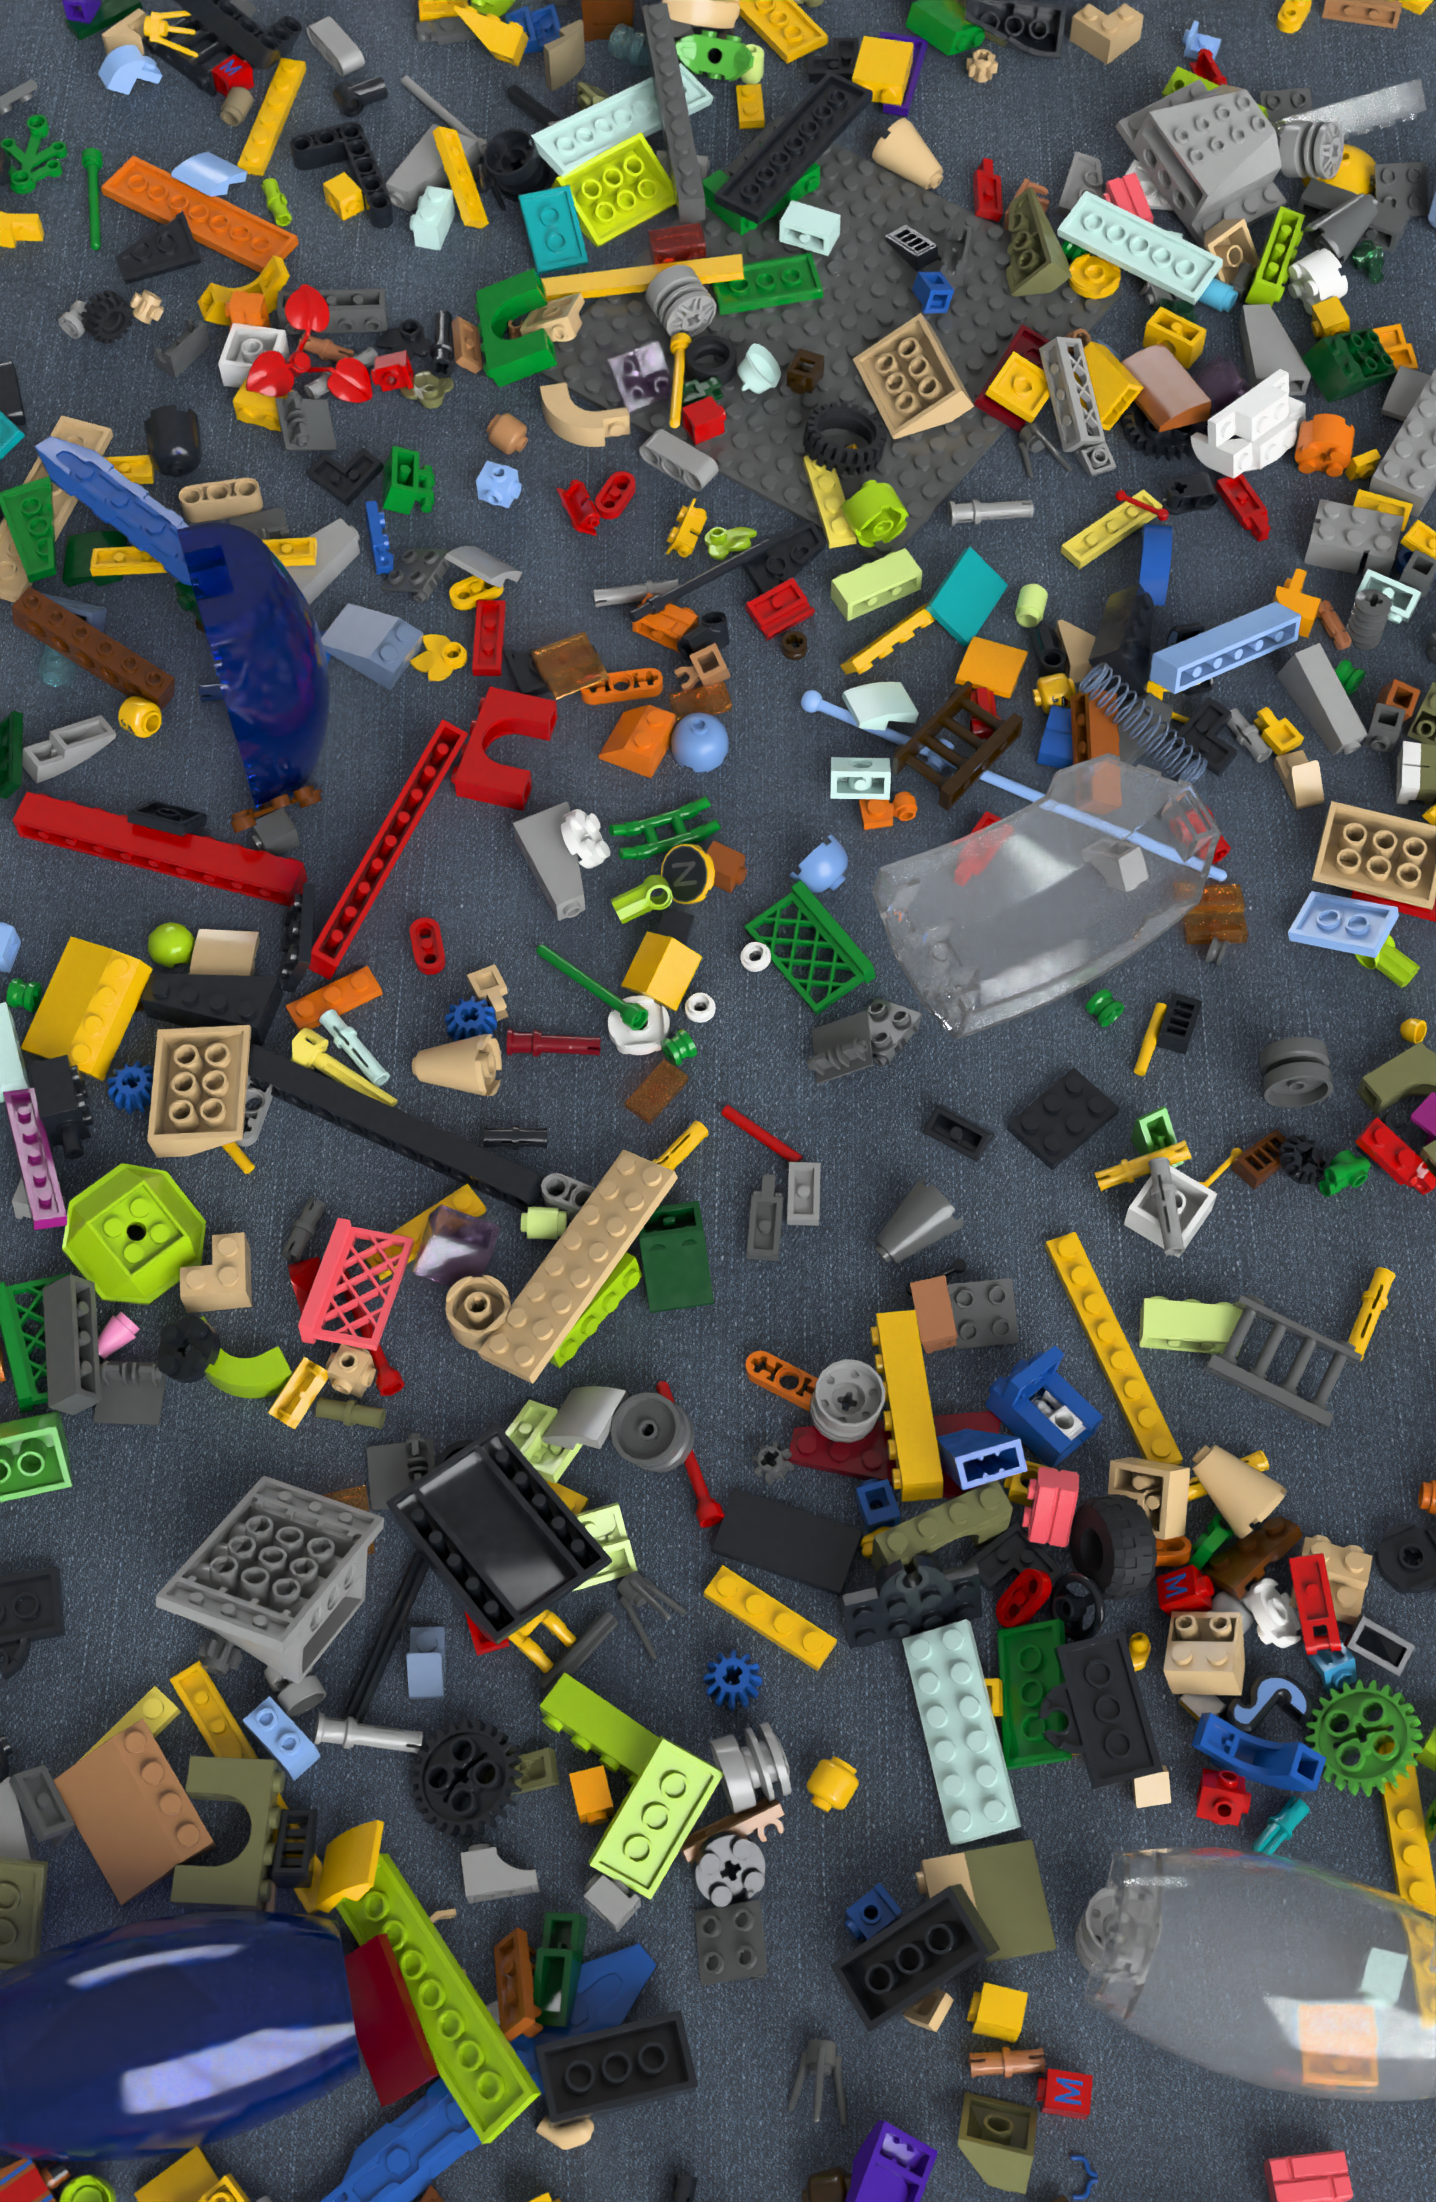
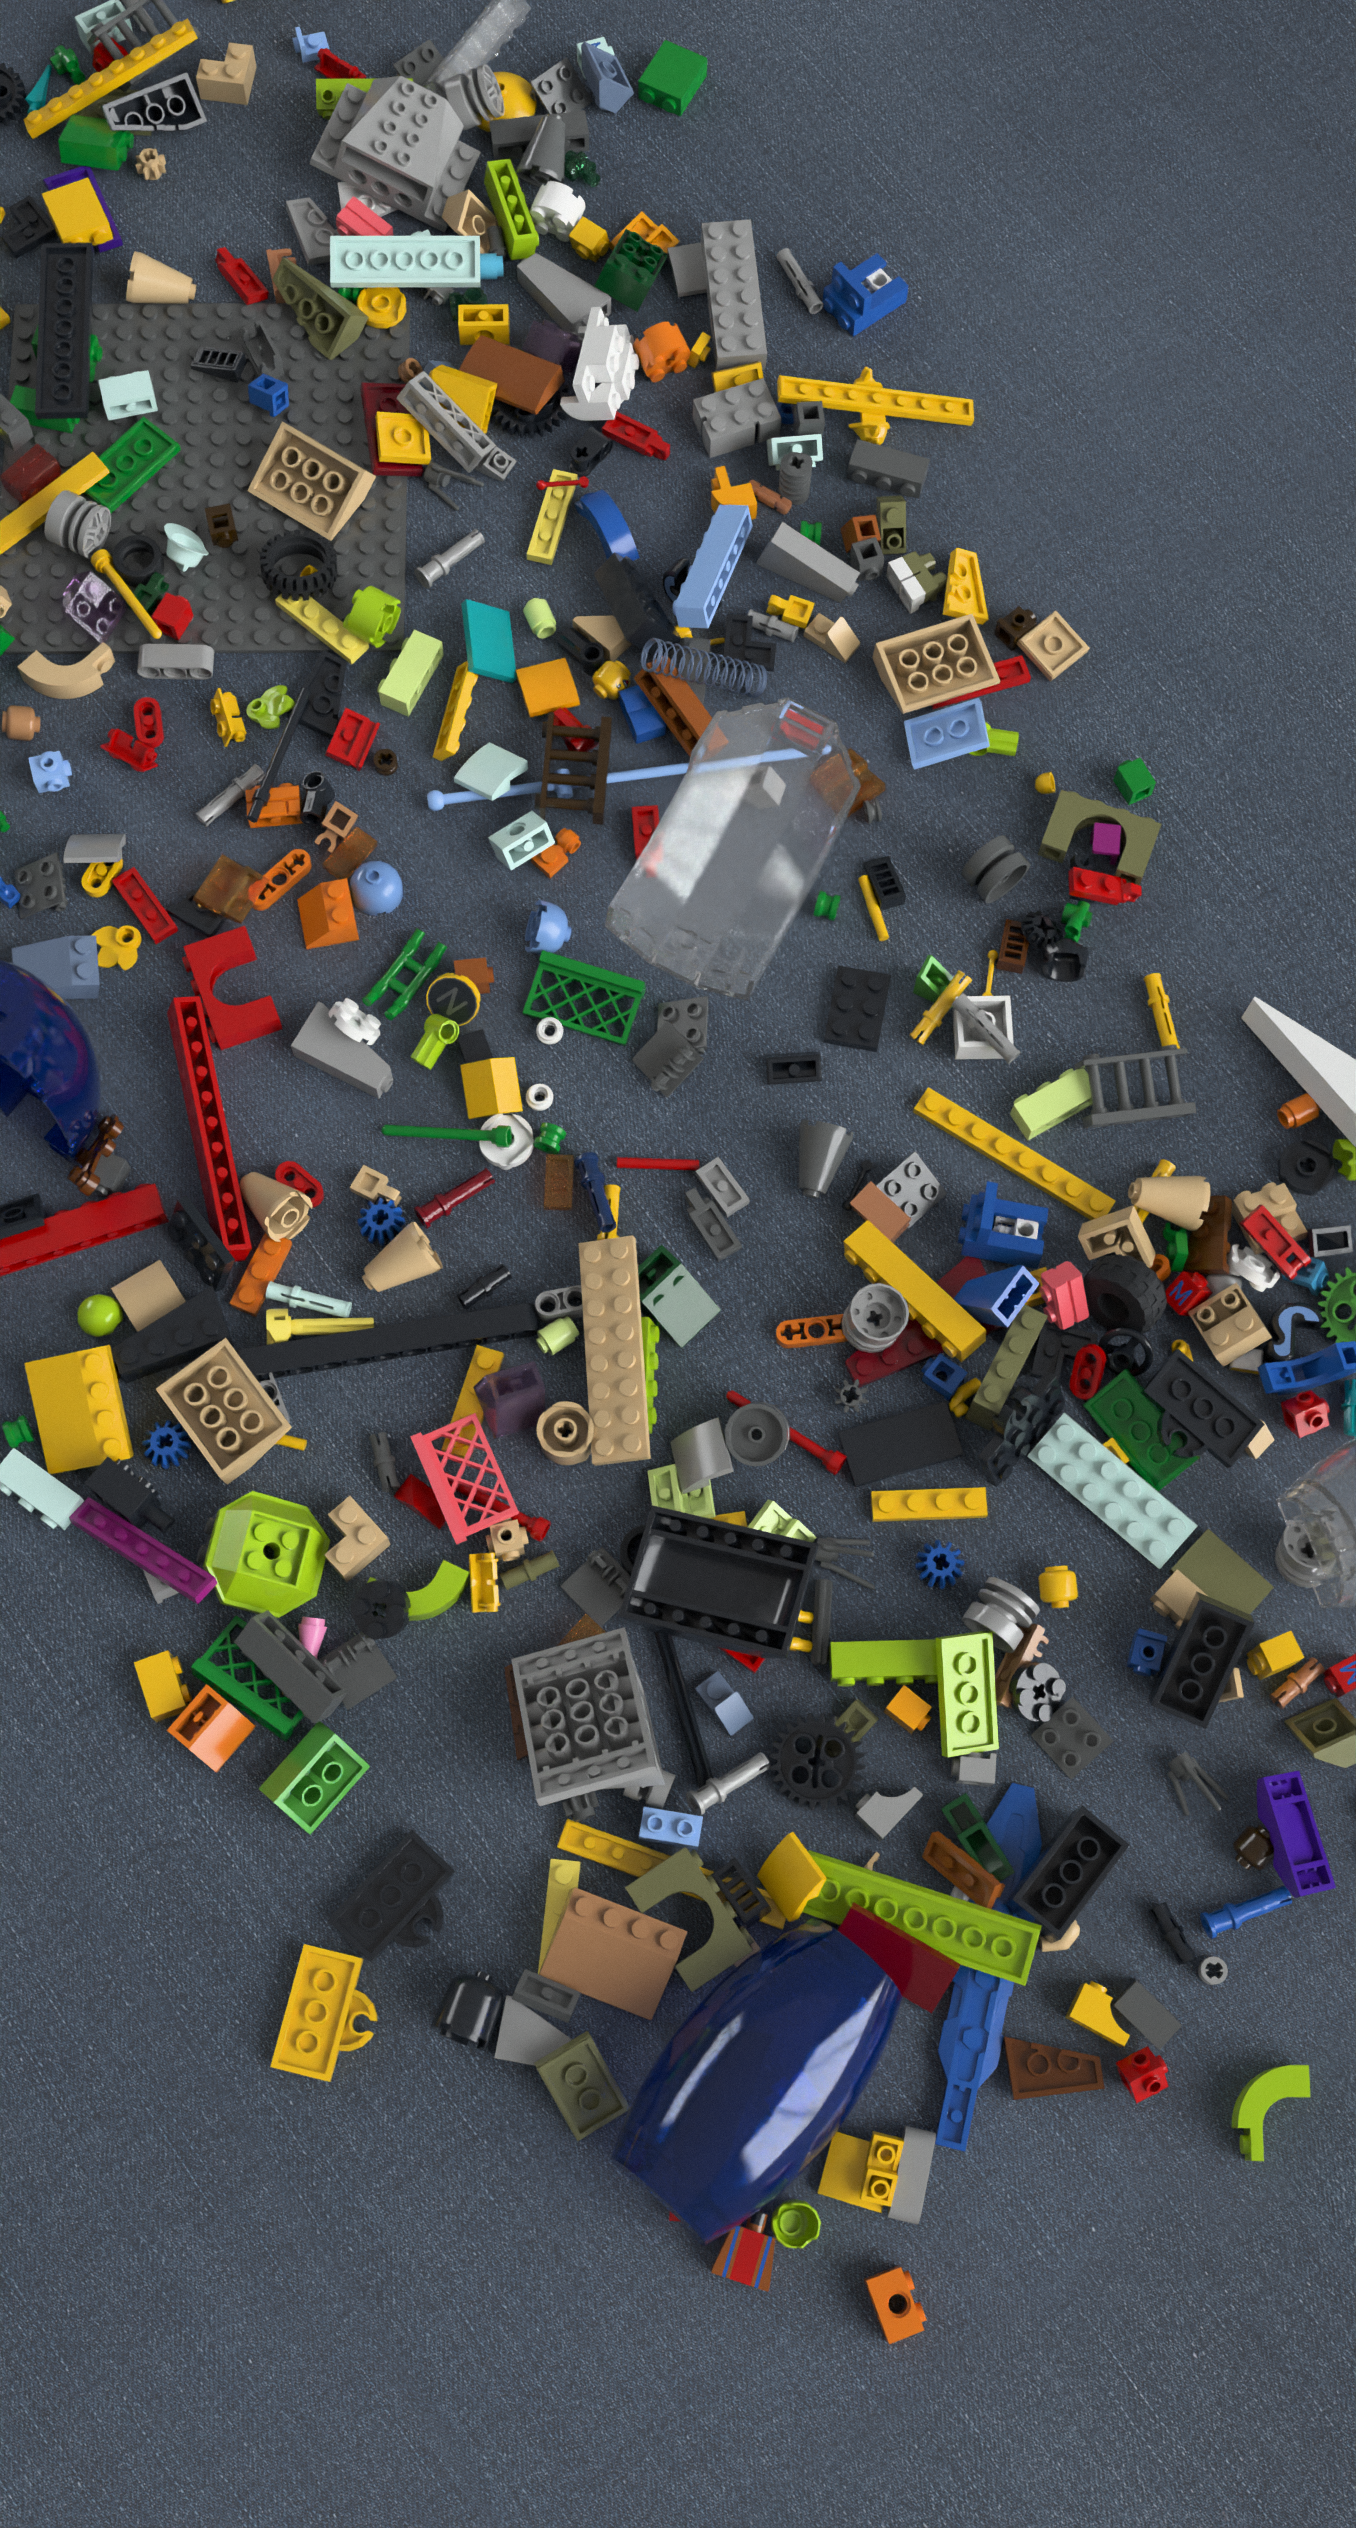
camera: 40 degrees left, 10 degrees up
none -> tan cone [239,1172,312,1242]
none -> dark blue pin [574,1152,617,1233]
none -> black hair [1041,938,1089,982]

